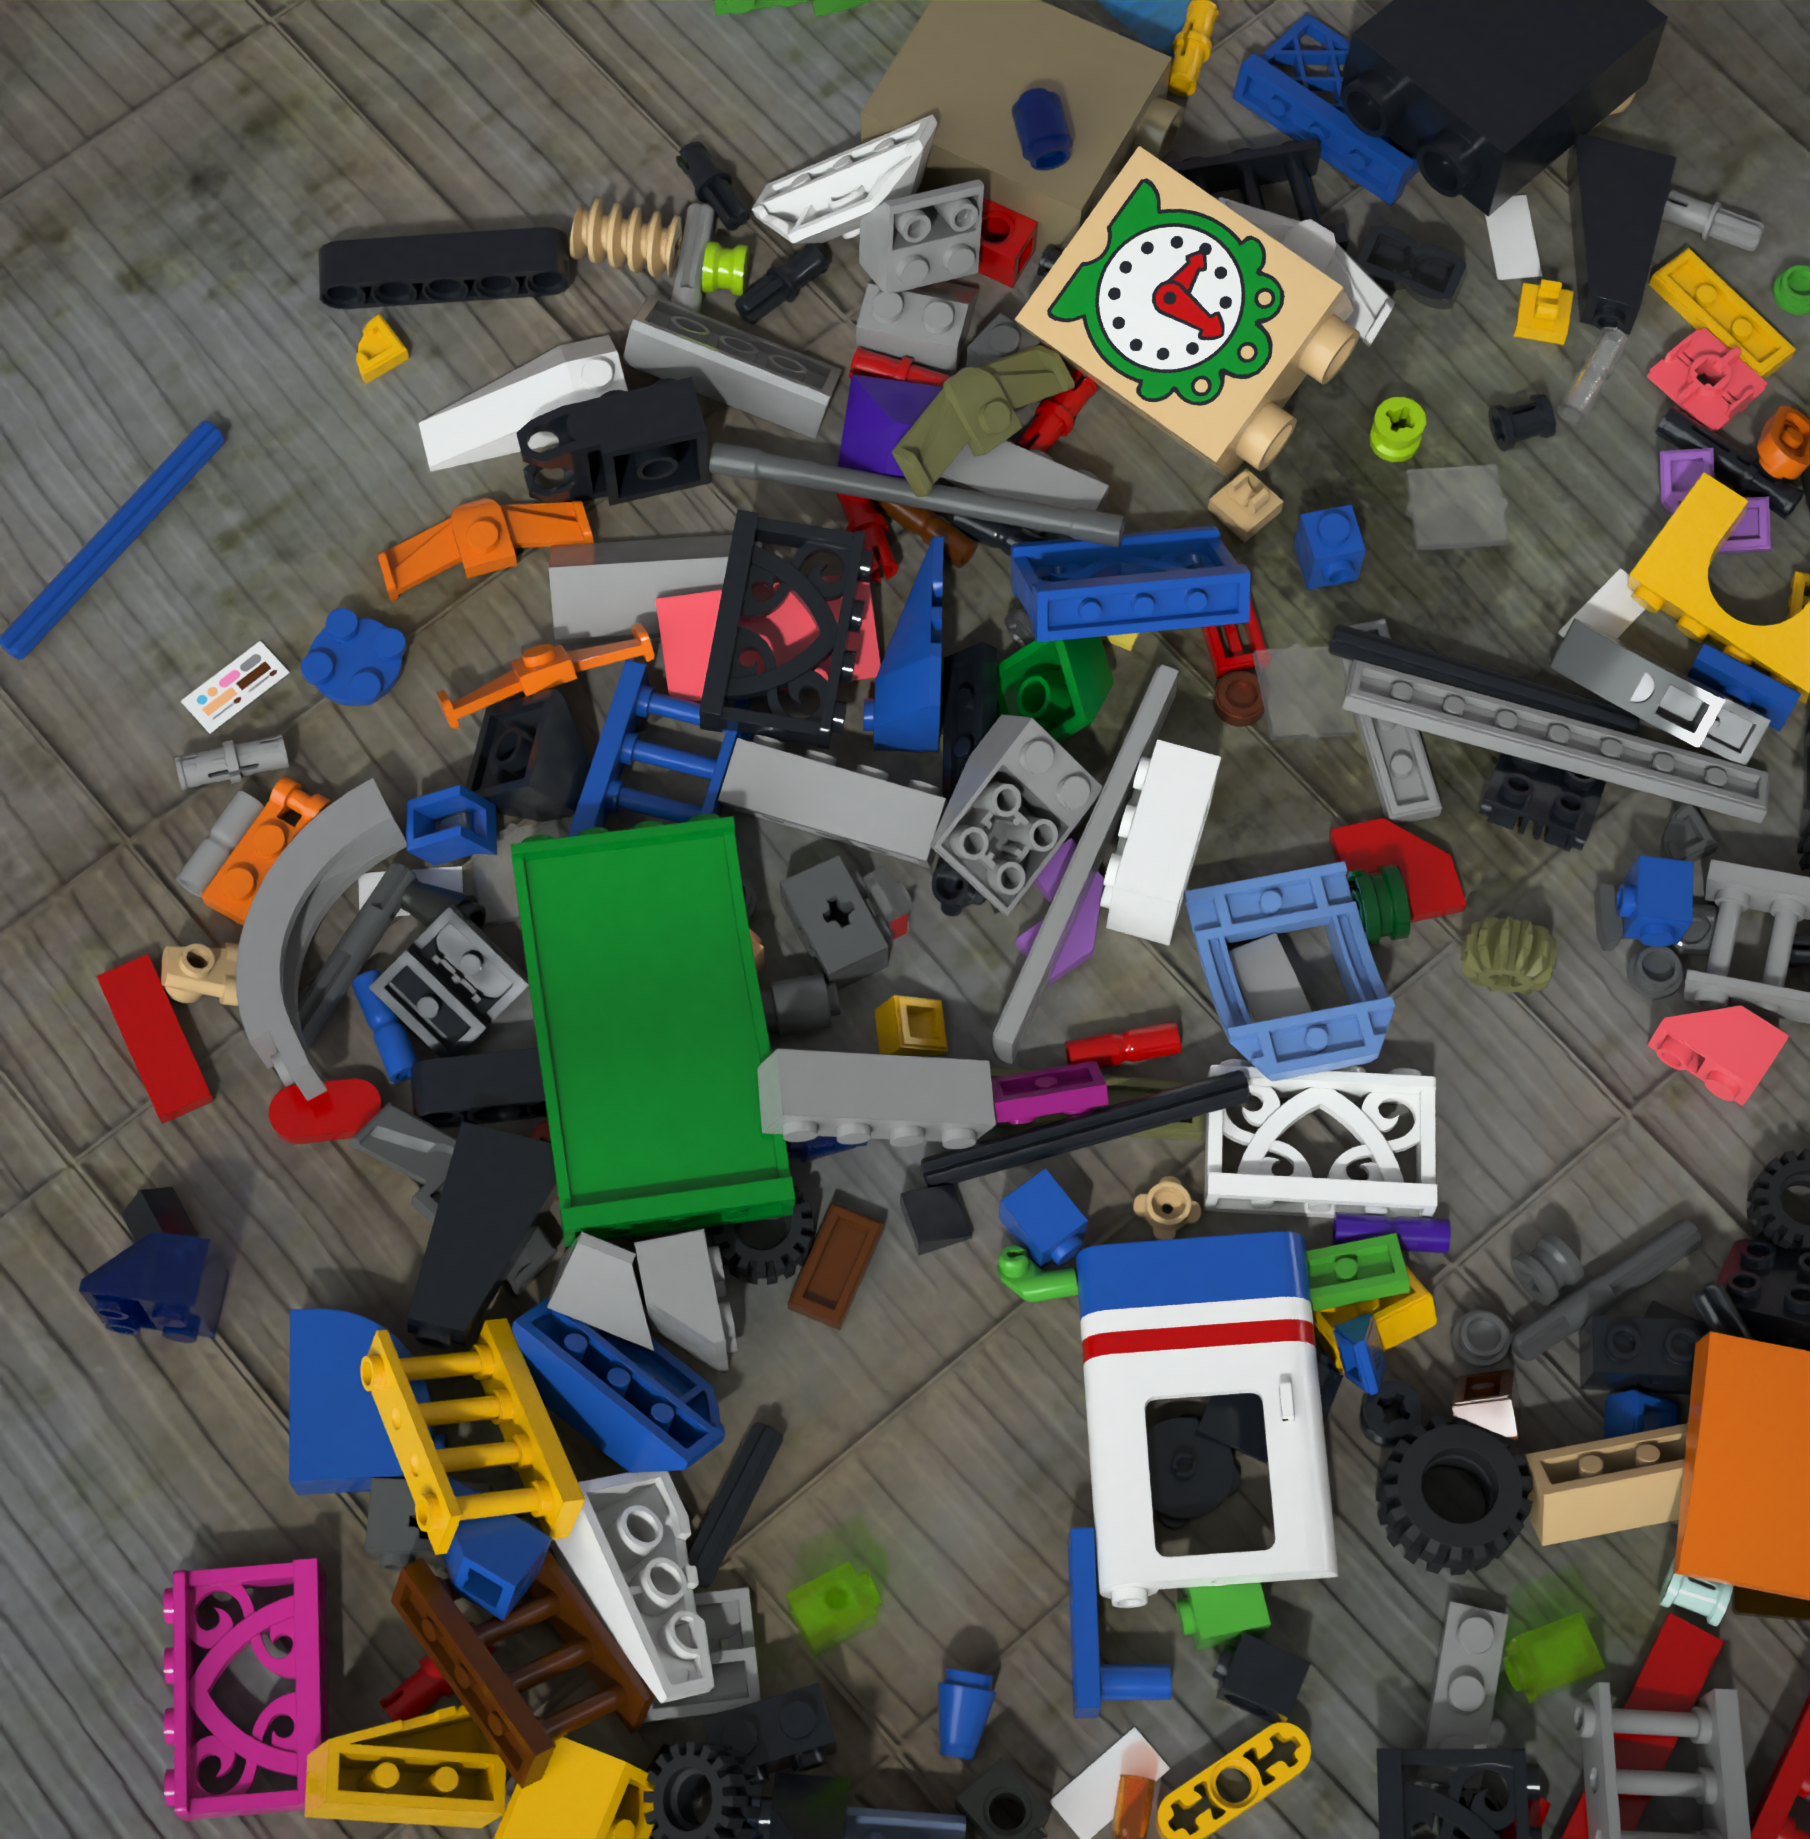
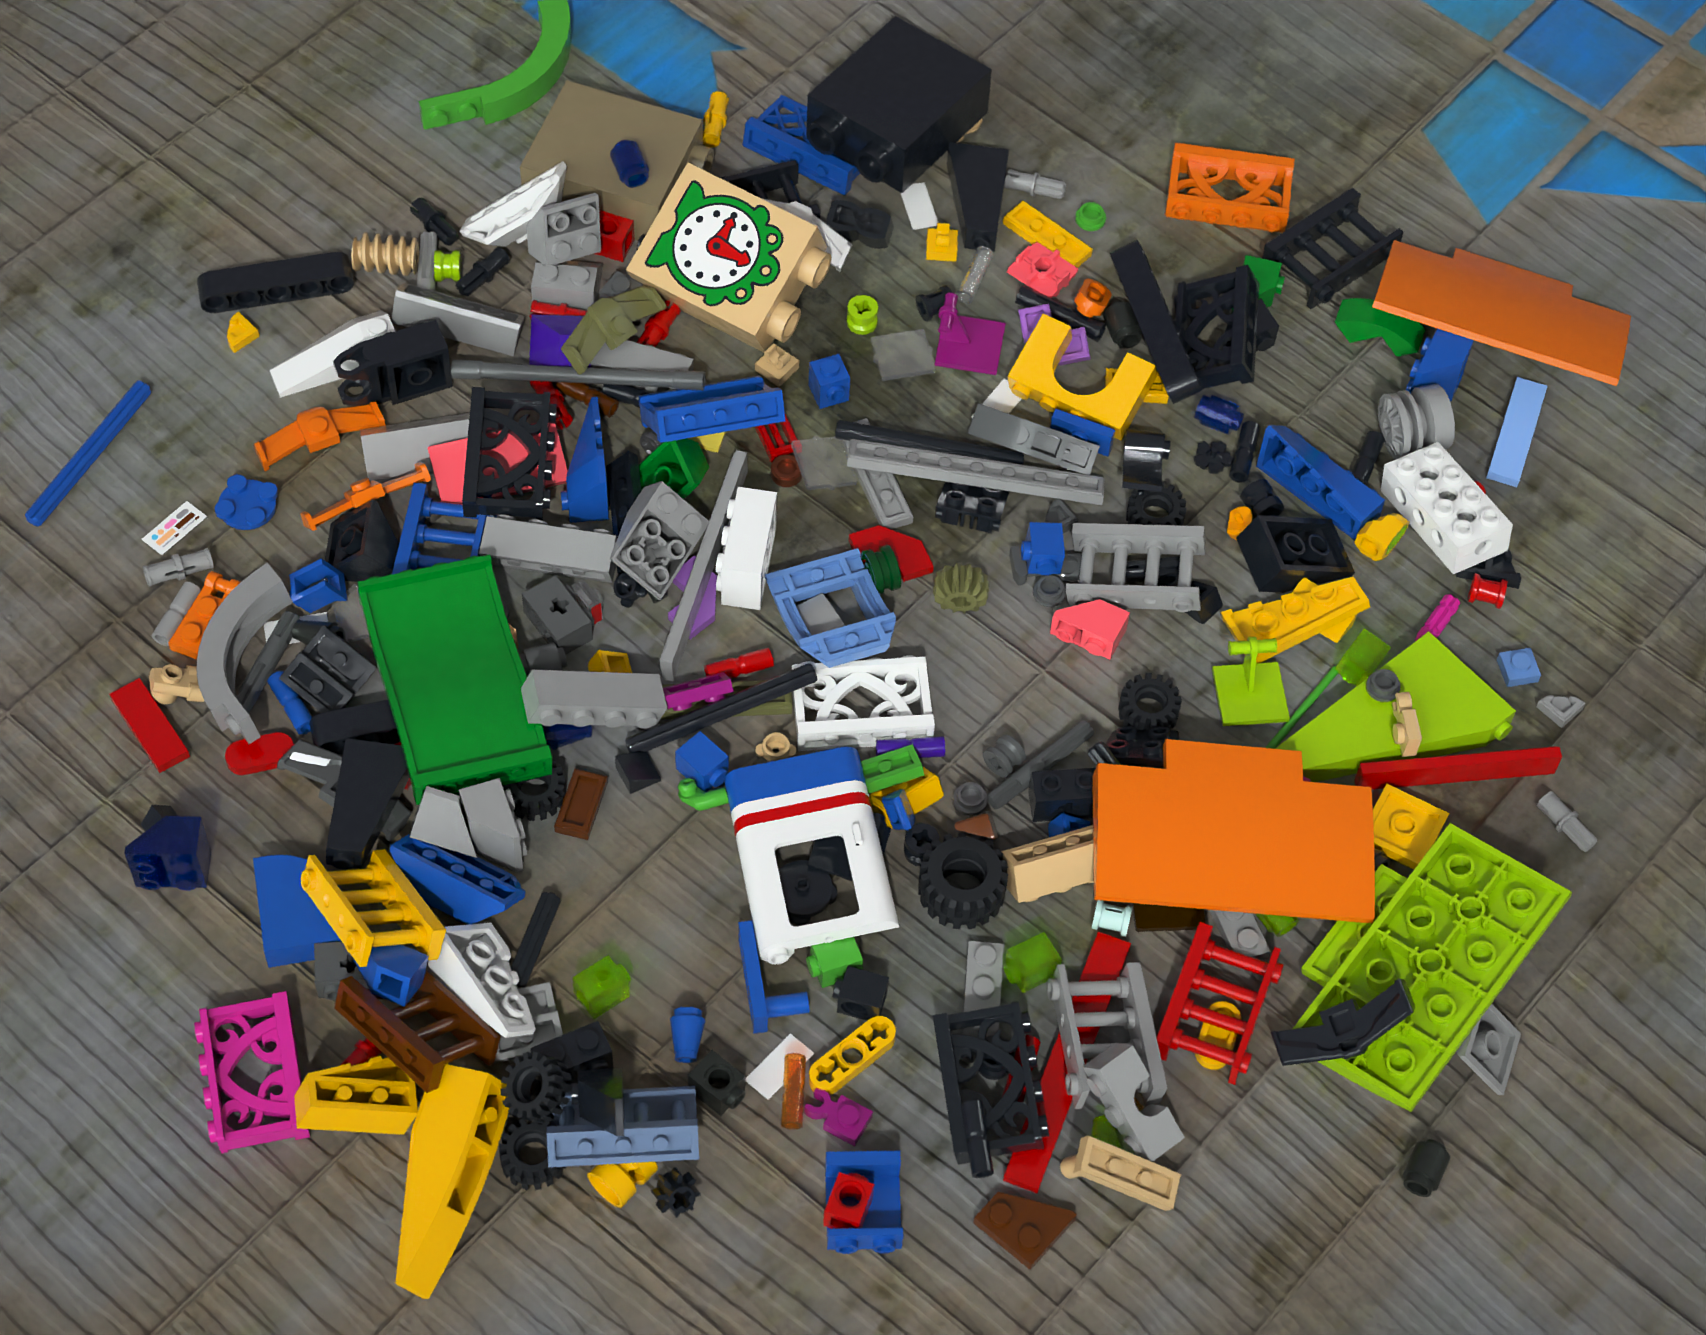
camera: 10 degrees left, 10 degrees down
none -> magenta plate [935,292,1006,375]

